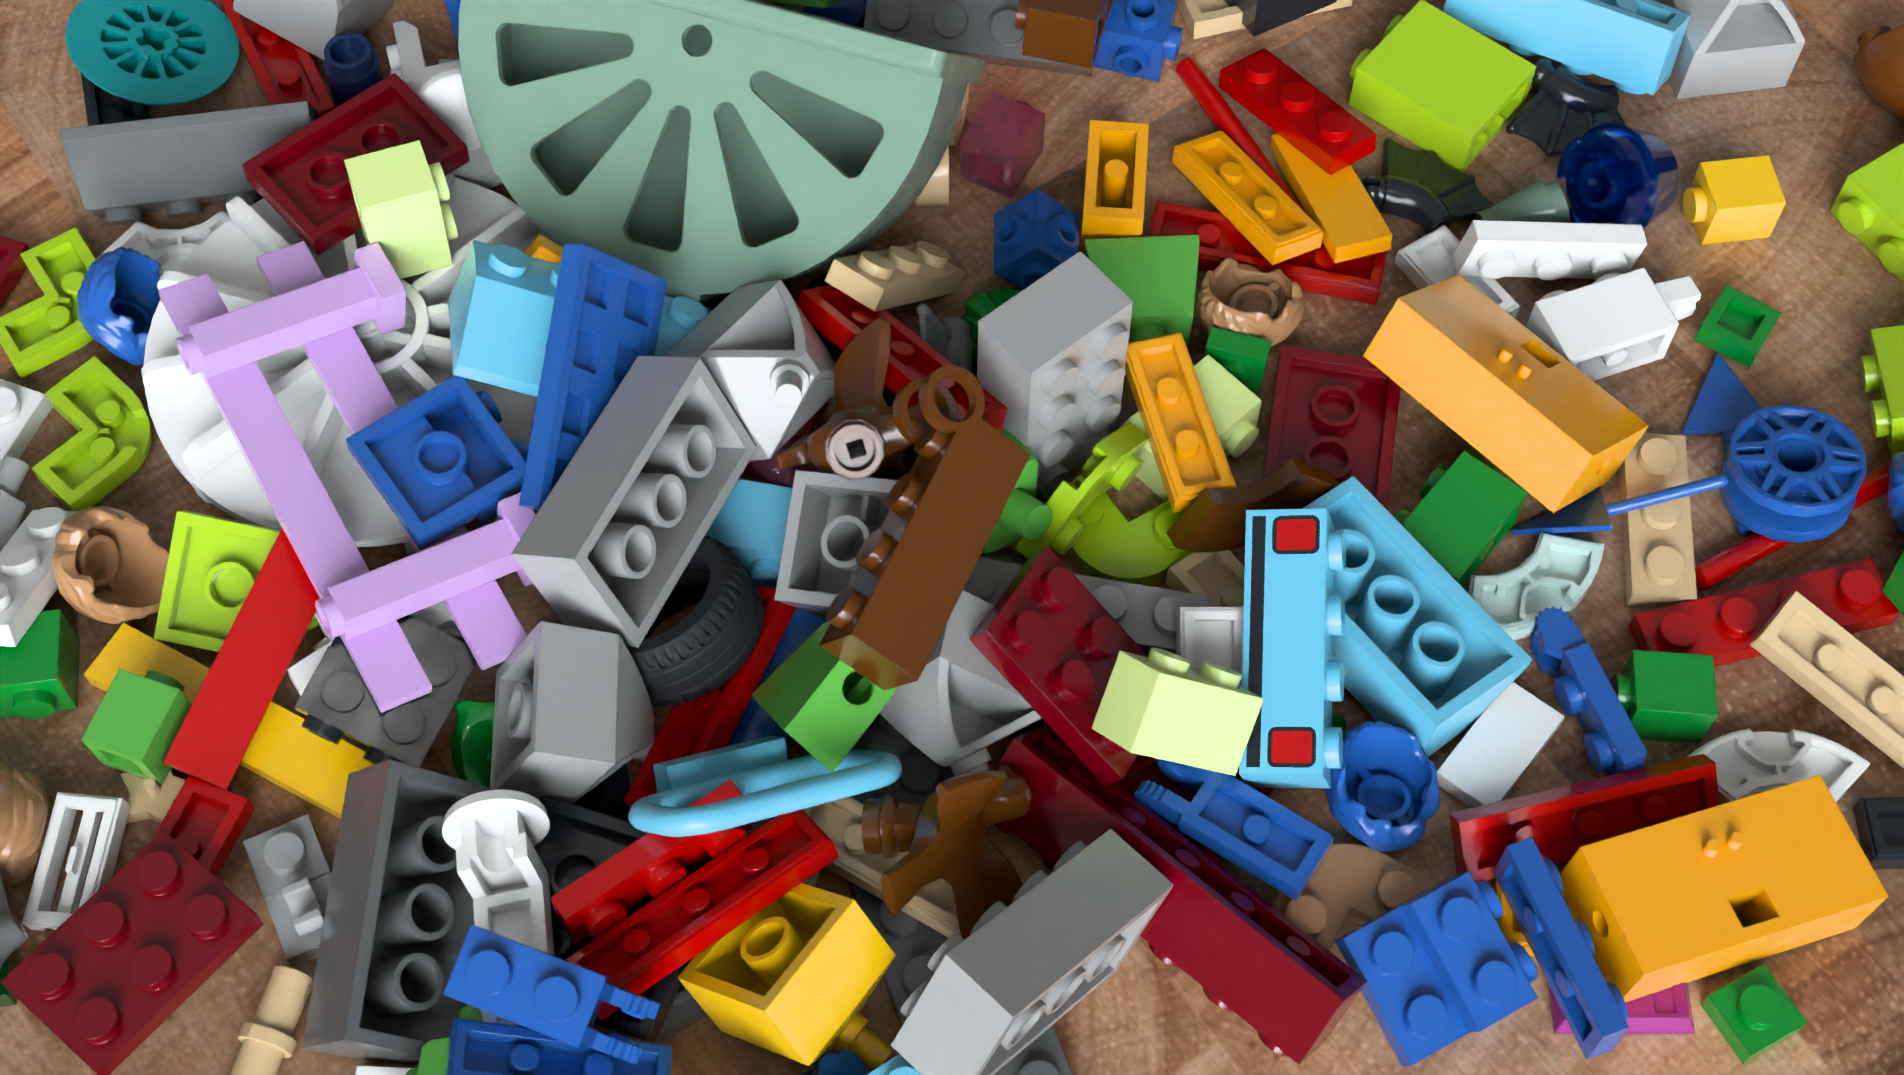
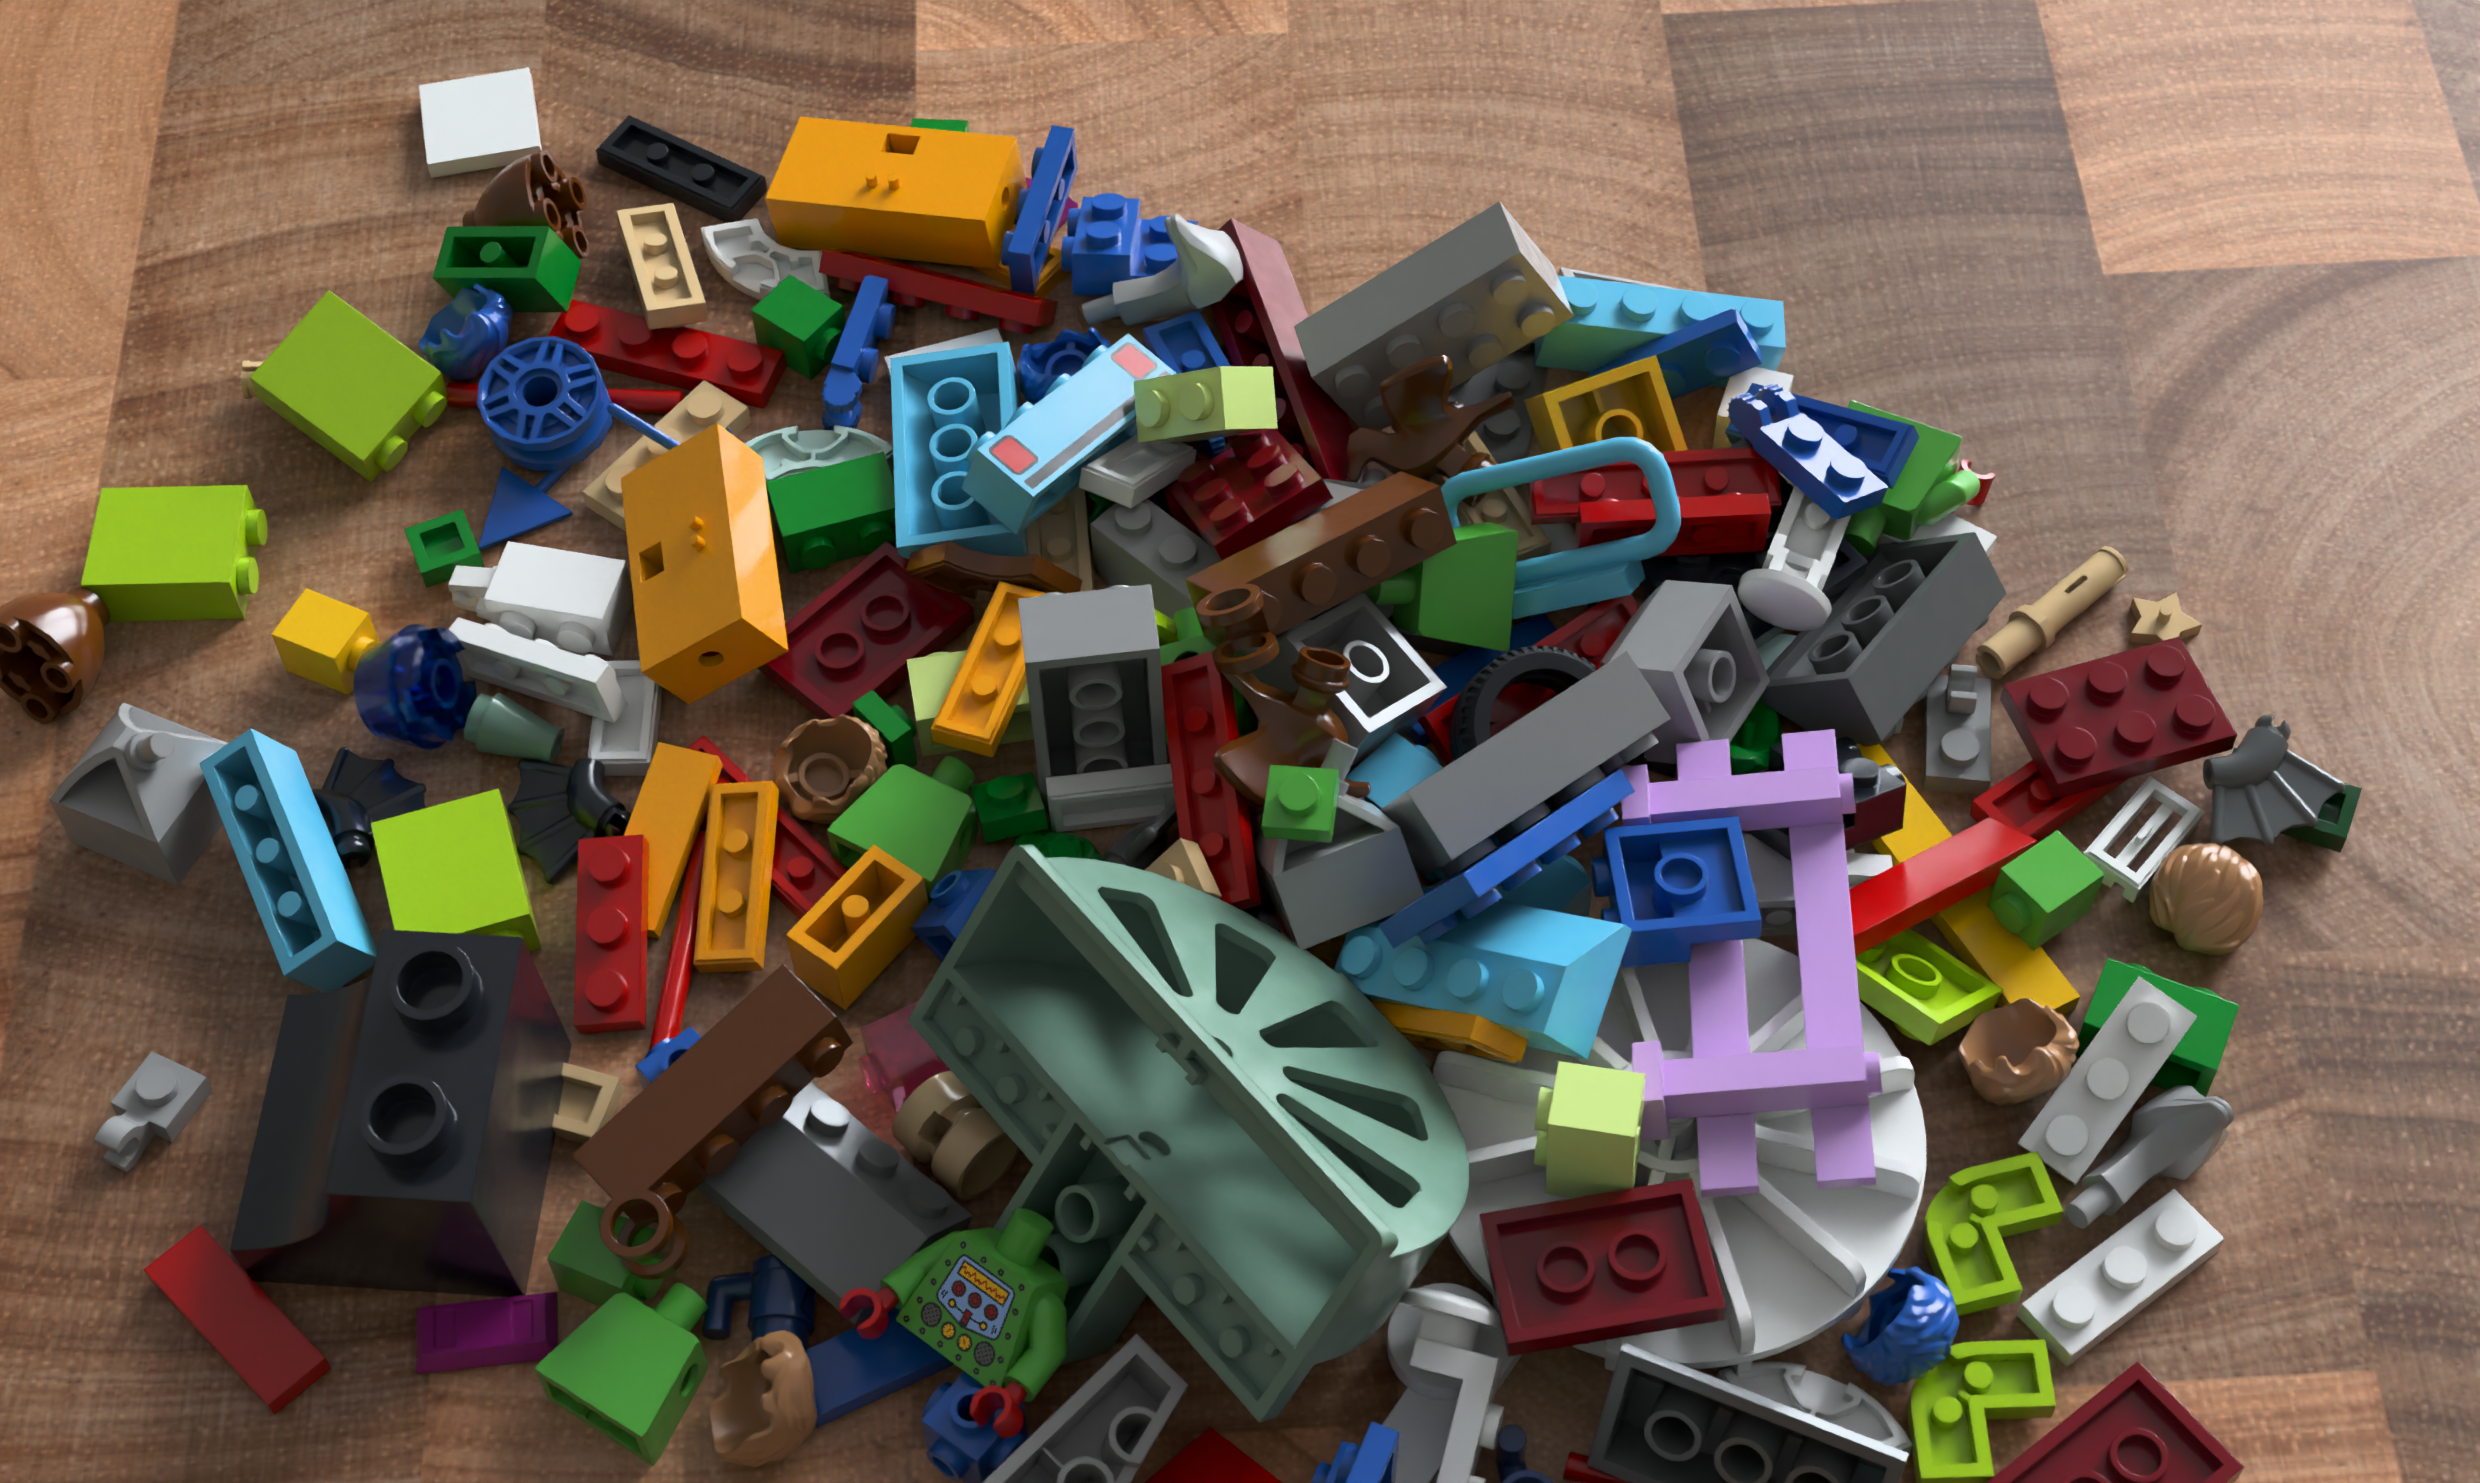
camera: 145 degrees left, 5 degrees down
none -> light grey animal [1082,214,1243,326]
none -> bright green plate [1262,765,1340,843]

